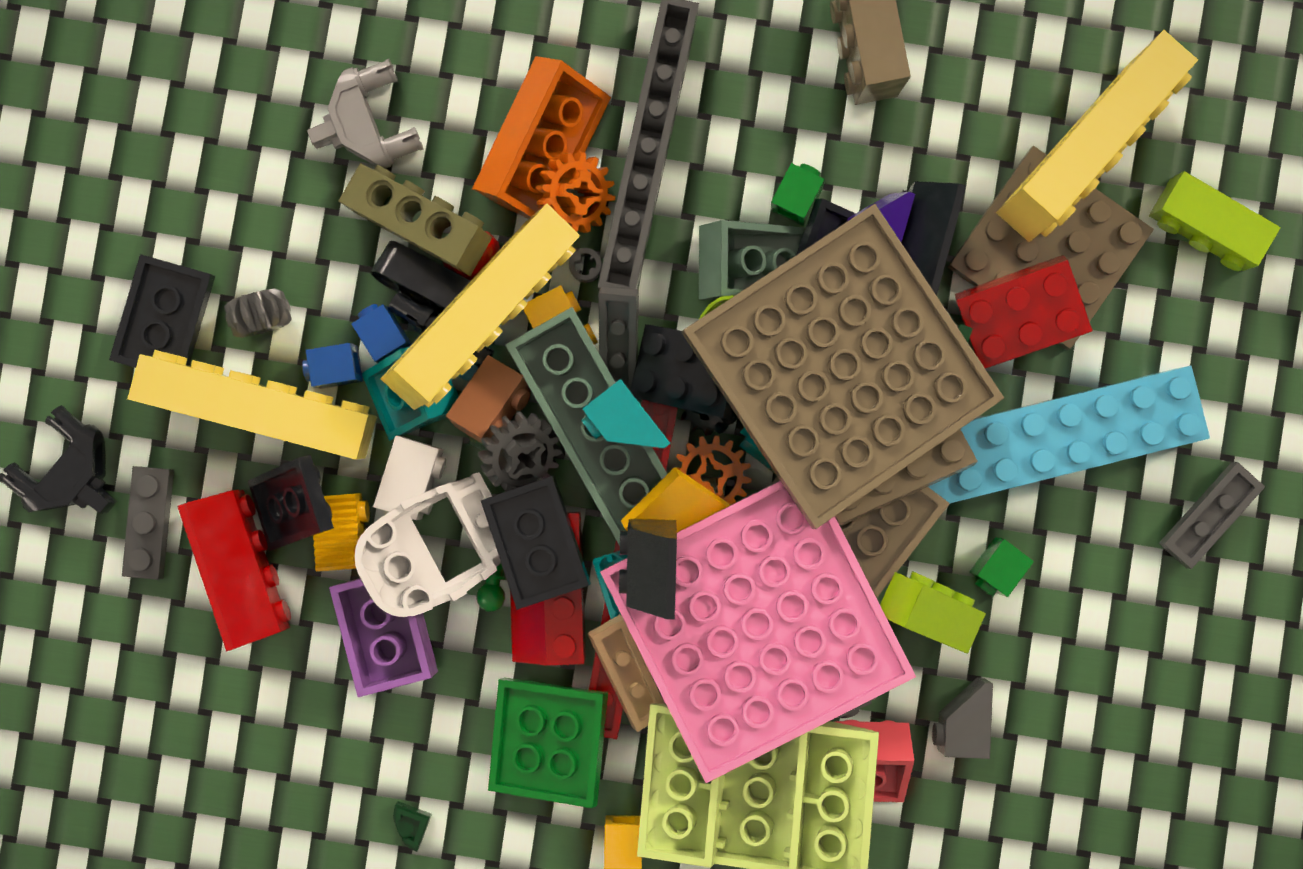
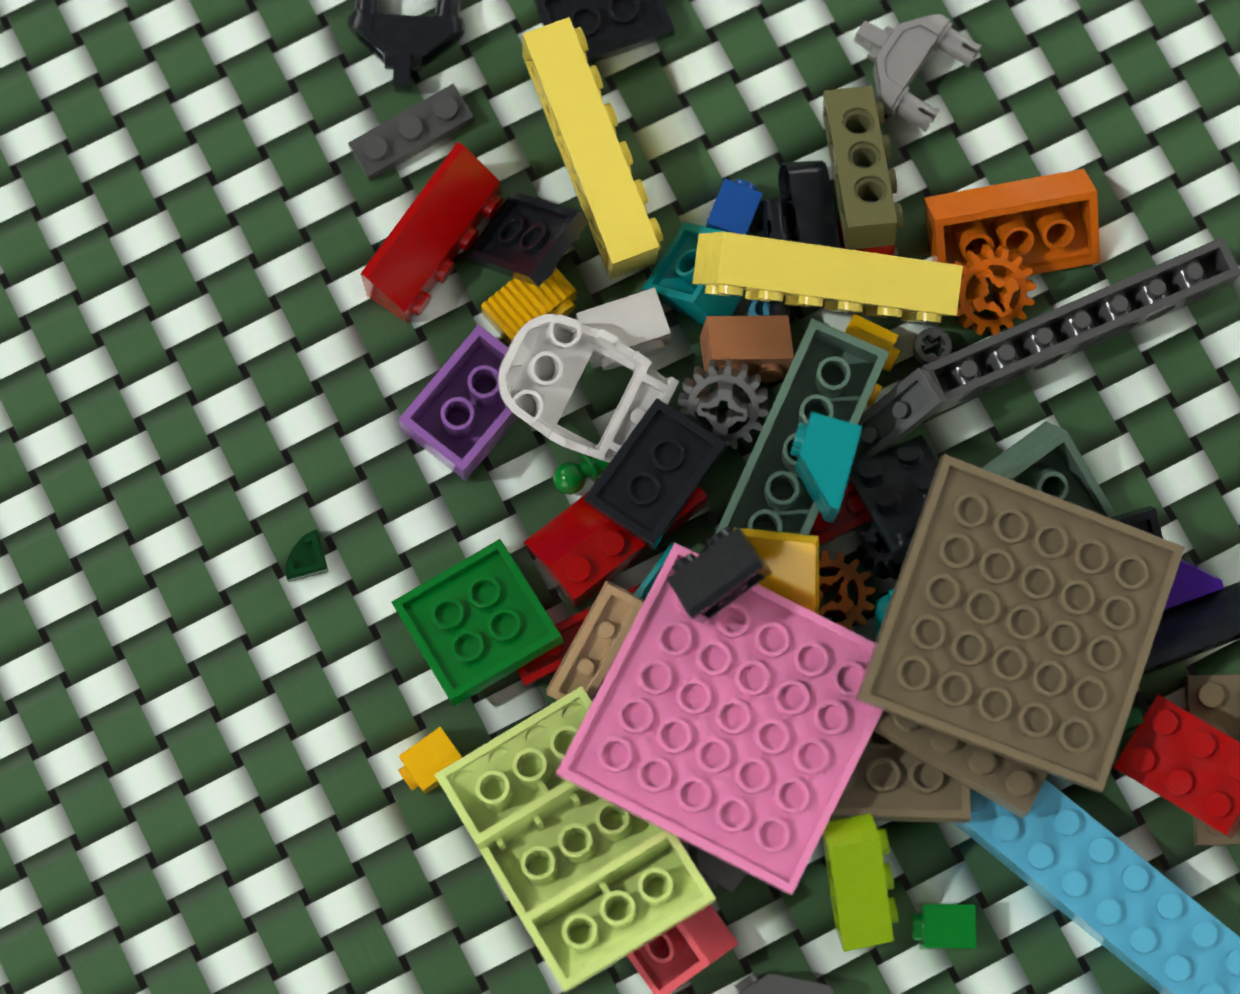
camera: 50 degrees right, 10 degrees down
dark grey gear [224,288,292,338] -> none
blue brick [302,343,363,389] -> none
green brick [771,163,825,227] -> none

